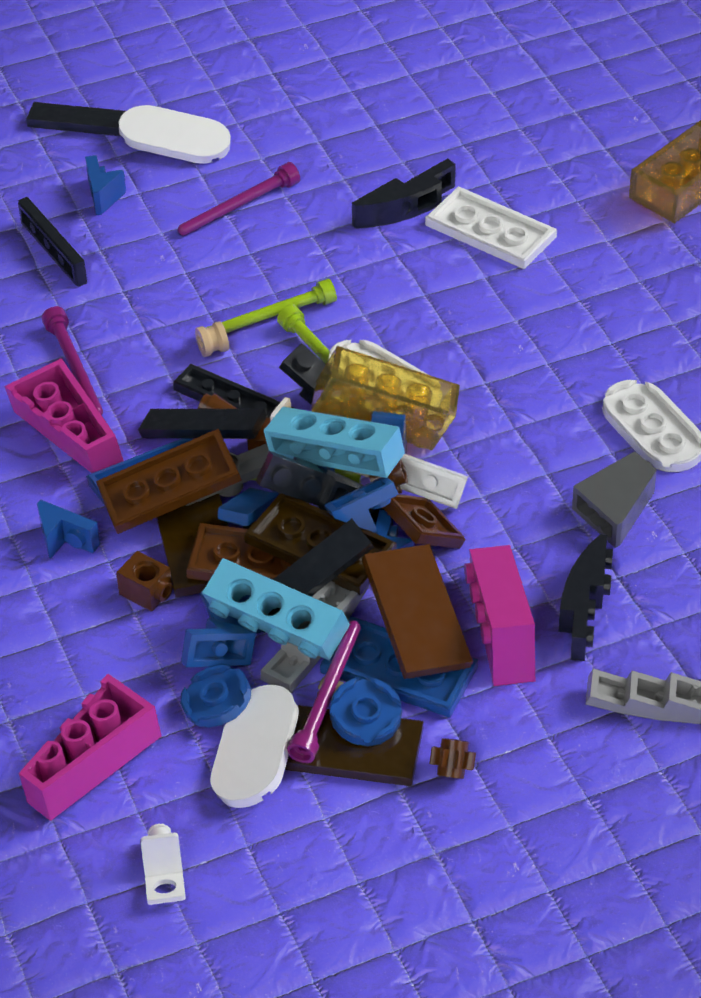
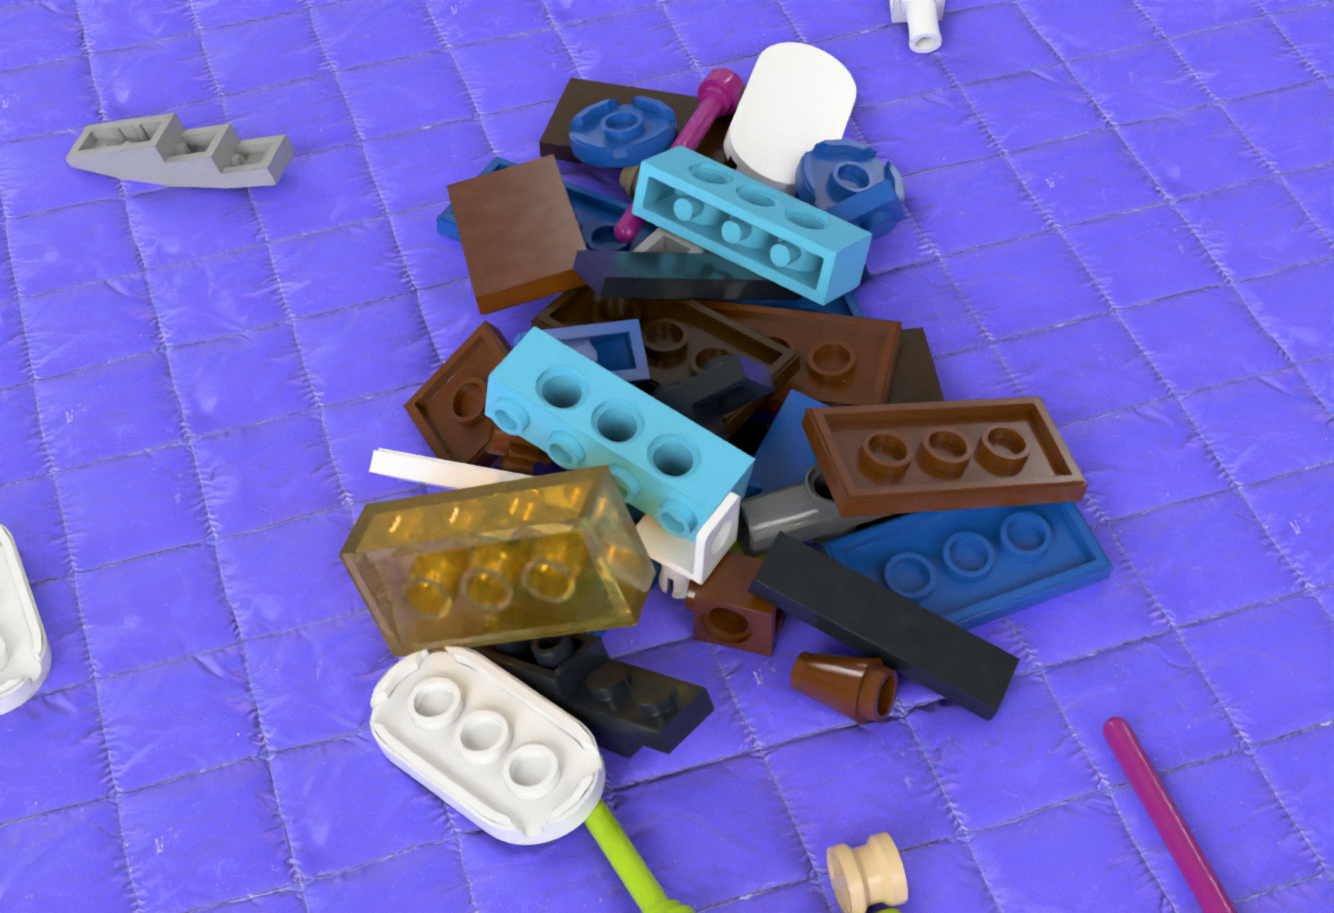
camera: 175 degrees left, 0 degrees up
dark pink wedge [4,358,124,473] -> none
dark pink wedge [19,674,162,821] -> none
blue slope [37,499,100,558] -> none
reddish brown brick [116,551,173,611] -> none
black tile [173,364,296,418] -> none
reddish brown gear [429,738,476,779] -> none
dark pink wedge [464,545,536,686] -> none
black slope [558,534,613,661] -> none
dark grey slope [572,451,657,548] -> none

